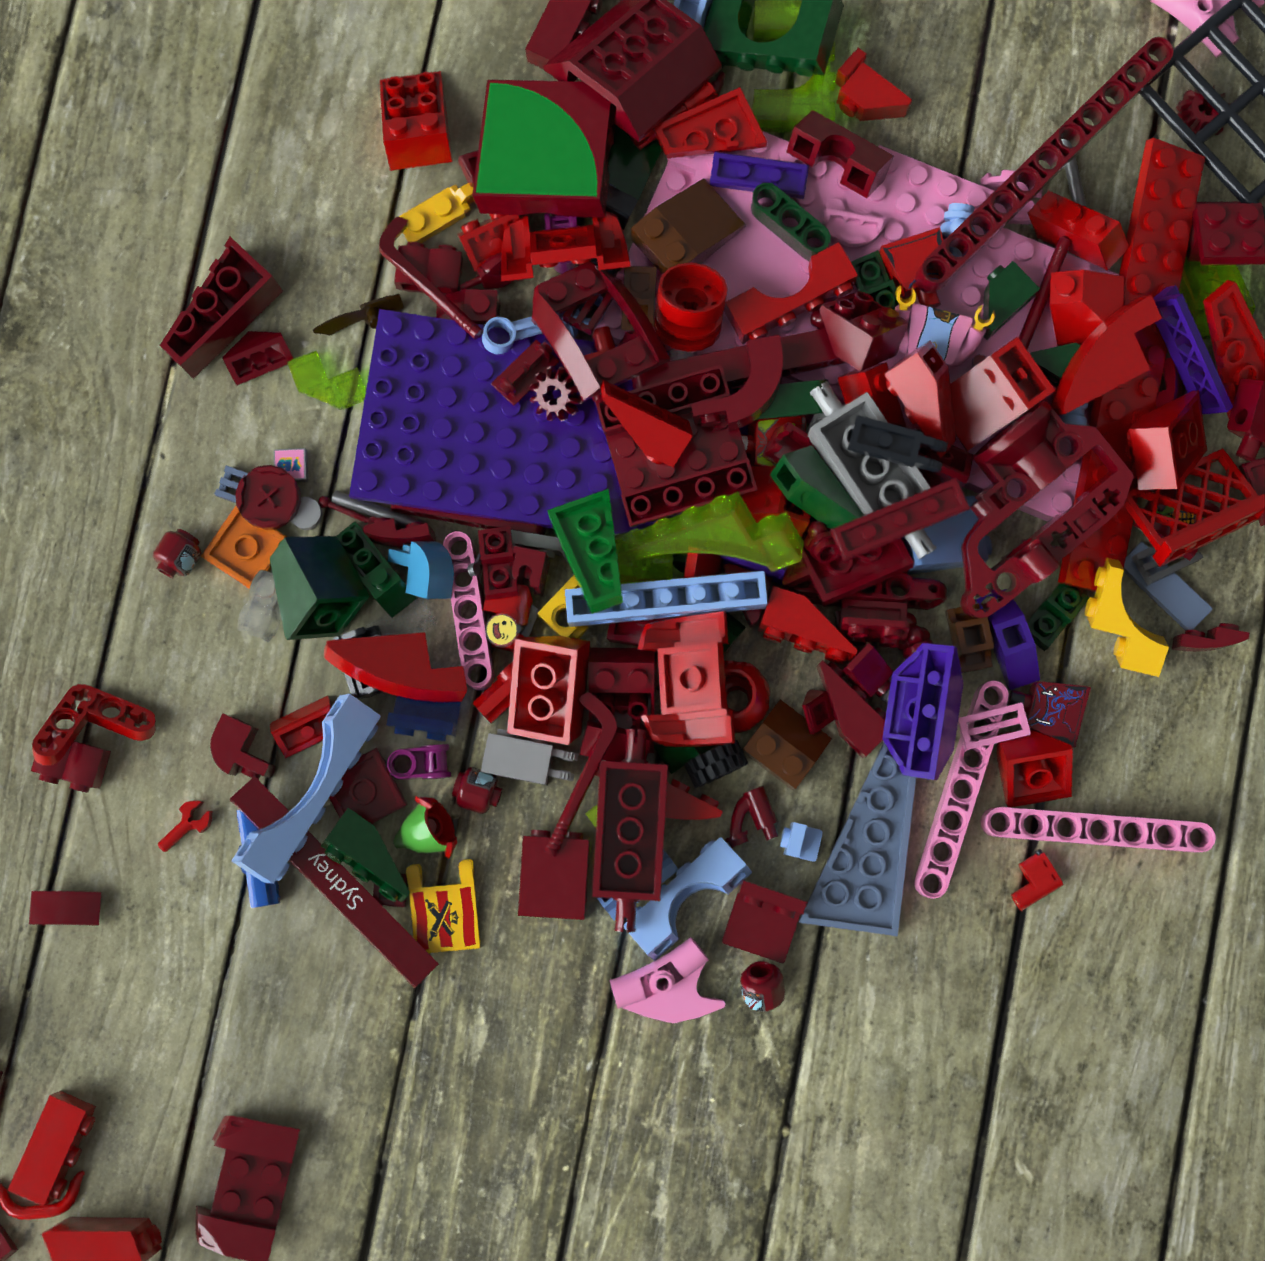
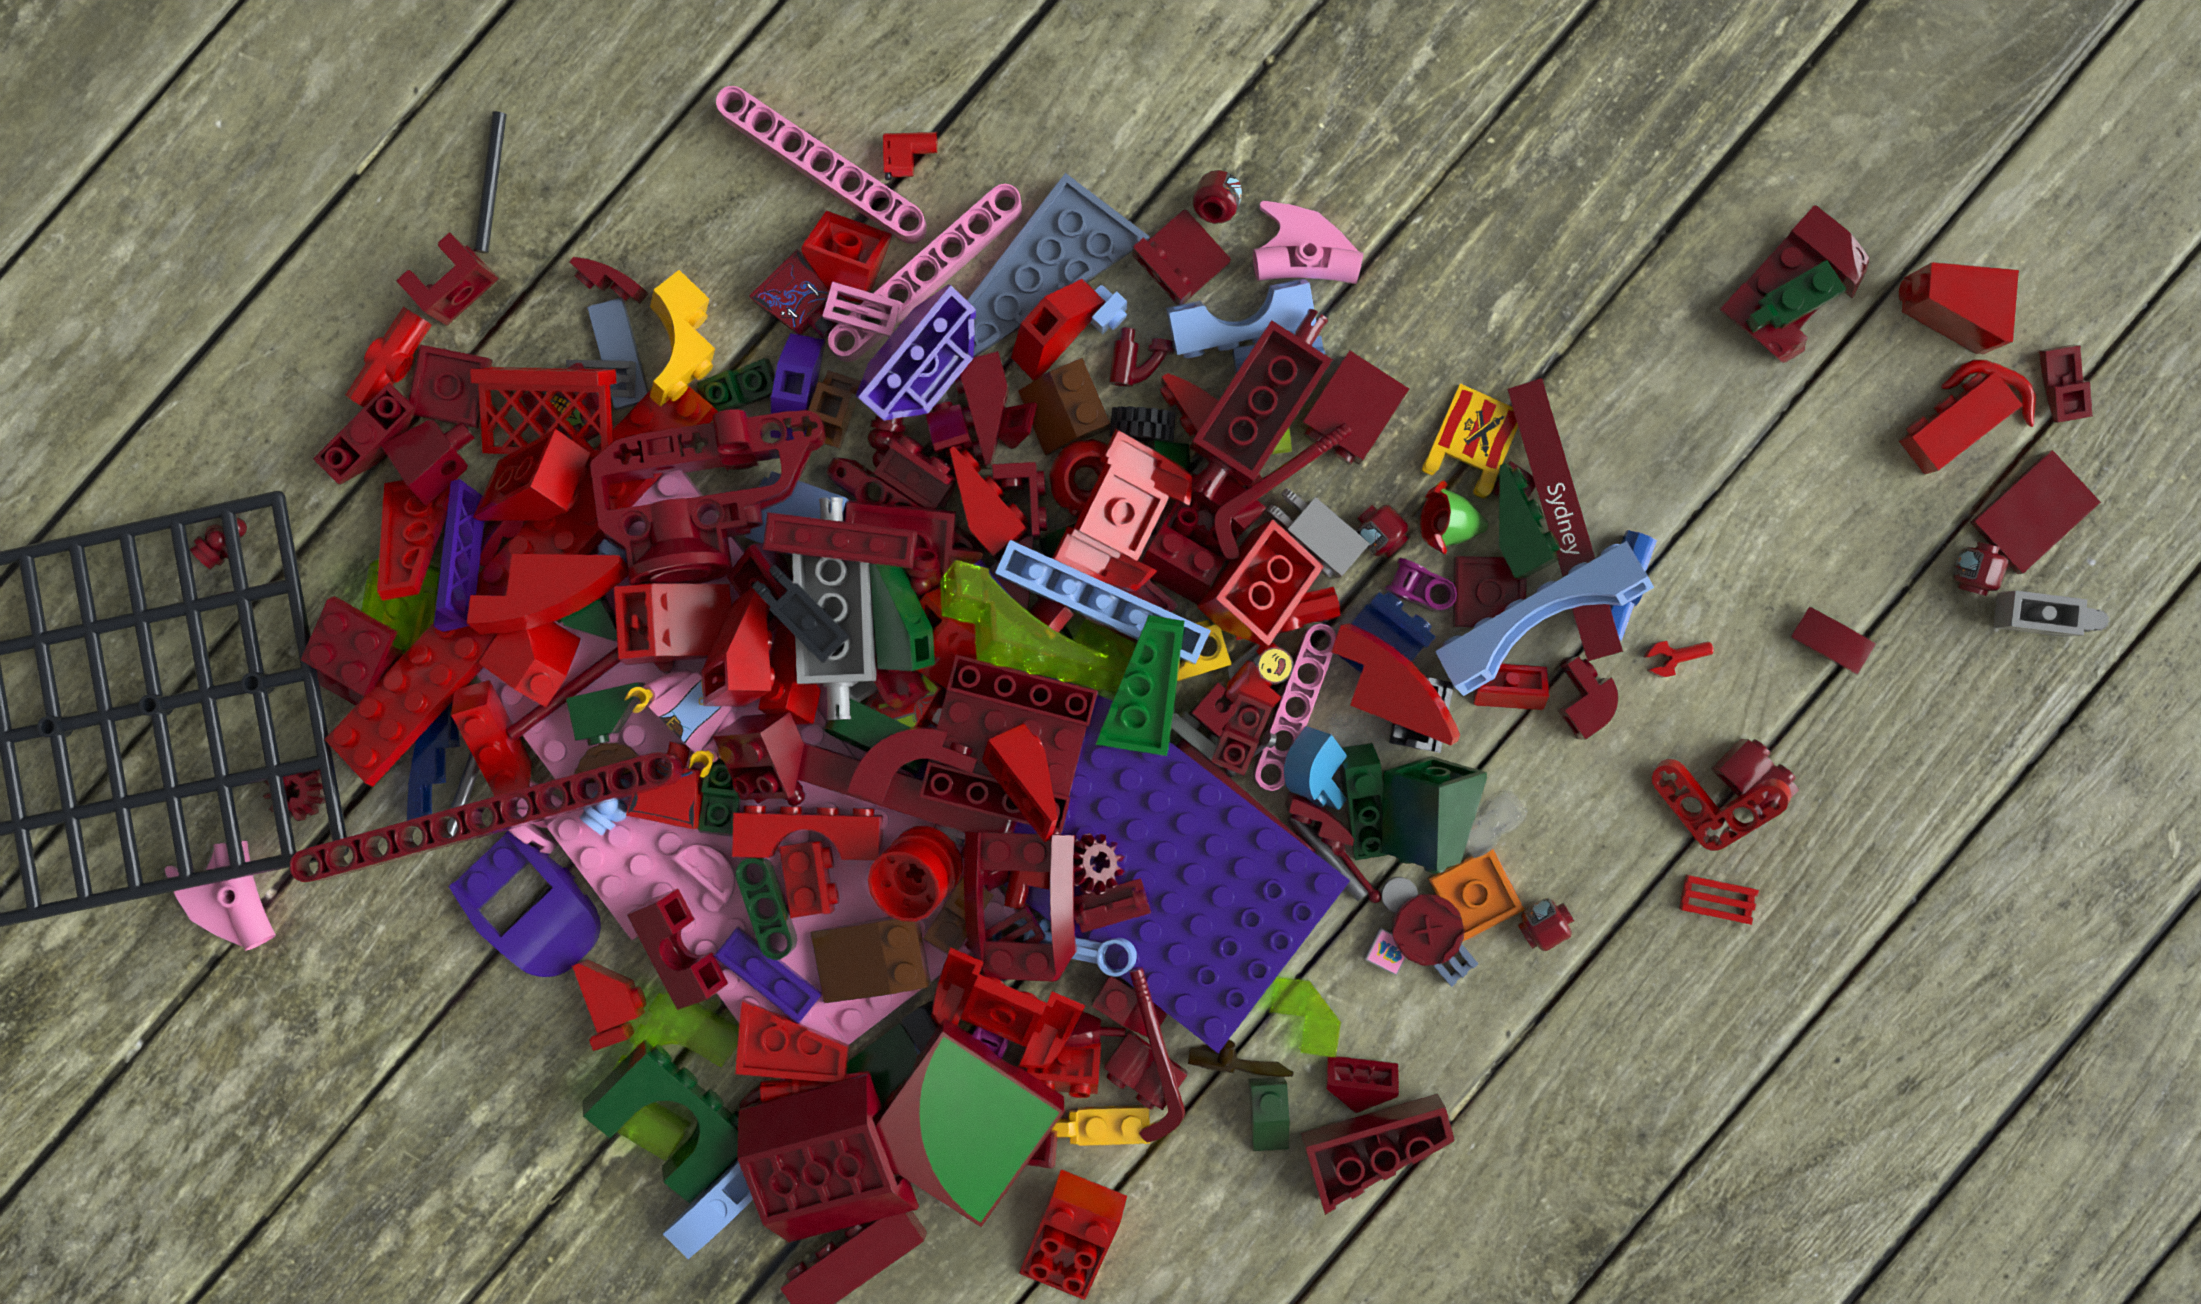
camera: 150 degrees left, 5 degrees up
none -> clear blue slope [406,701,460,821]
none -> dark purple slope [448,831,601,977]
none -> reddish brown plate [574,743,640,784]
none -> red bracket [779,839,839,919]
none -> dark red bracket [992,462,1047,540]
none -> red slope [1011,279,1106,381]
none -> dark green slope [1248,1077,1290,1151]
none -> red tile [1679,874,1759,925]
none -> dark green hinge [1745,260,1847,333]

